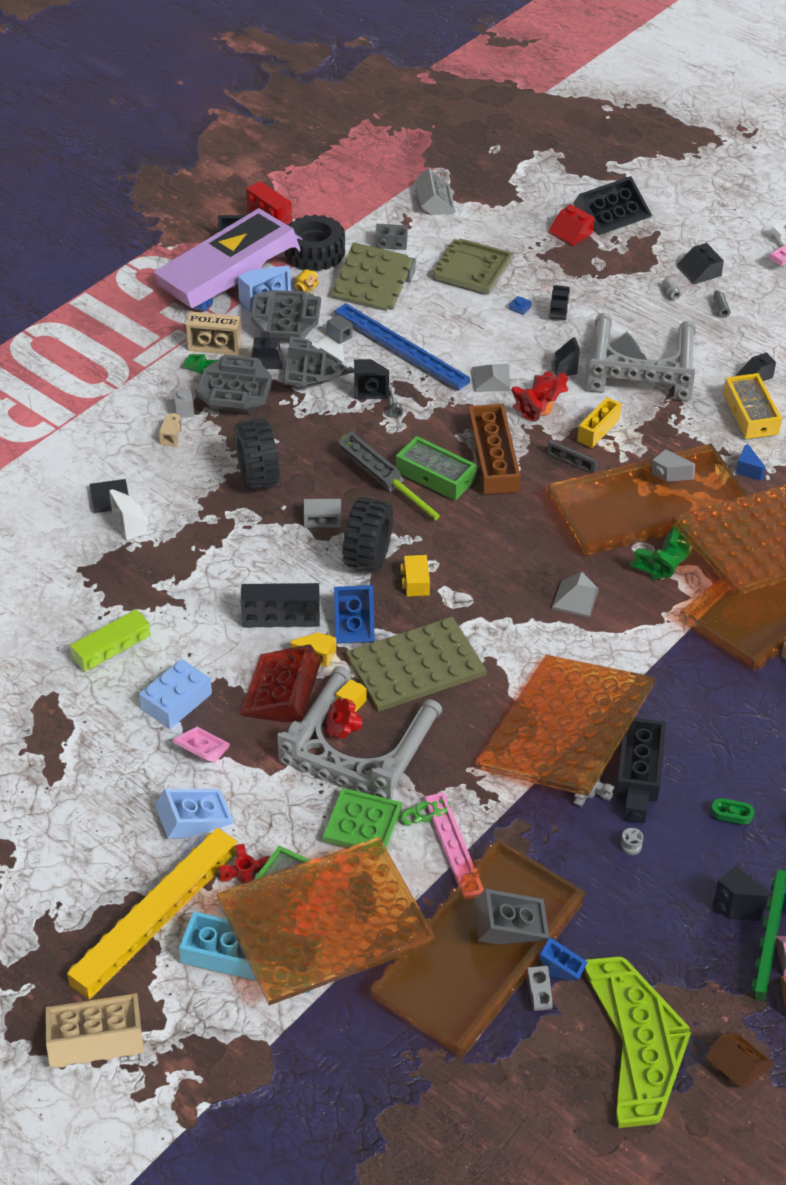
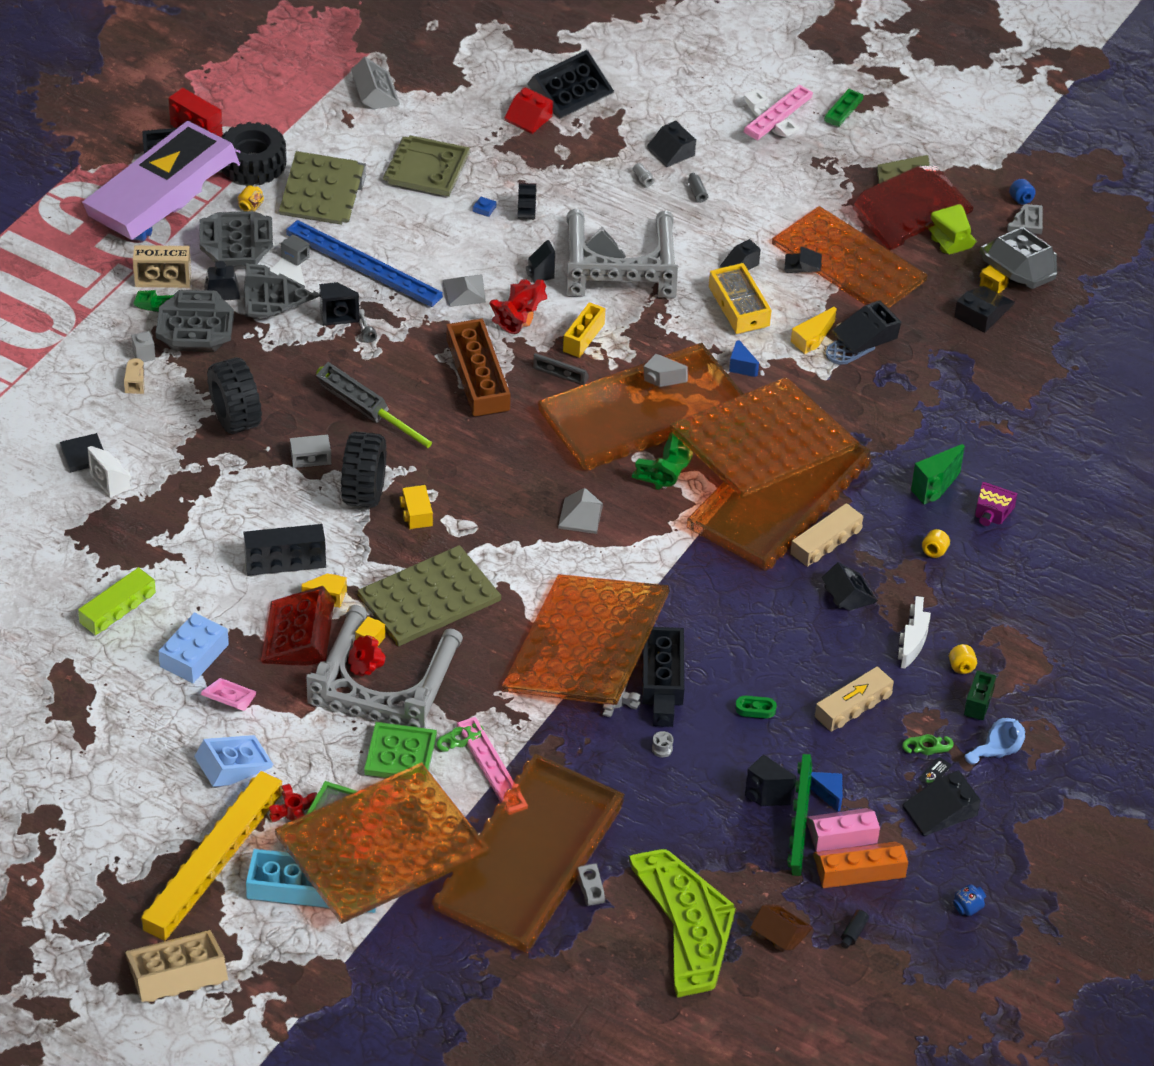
camera: 10 degrees left, 0 degrees up
light blue slope [238,266,291,312] -> none
blue slope [334,585,375,644] -> none
dark grey brick [375,224,408,250] -> none
bright green brick [396,436,476,501] -> none
dark grey slope [473,888,549,944] -> none
blue slope [539,937,588,981] -> none

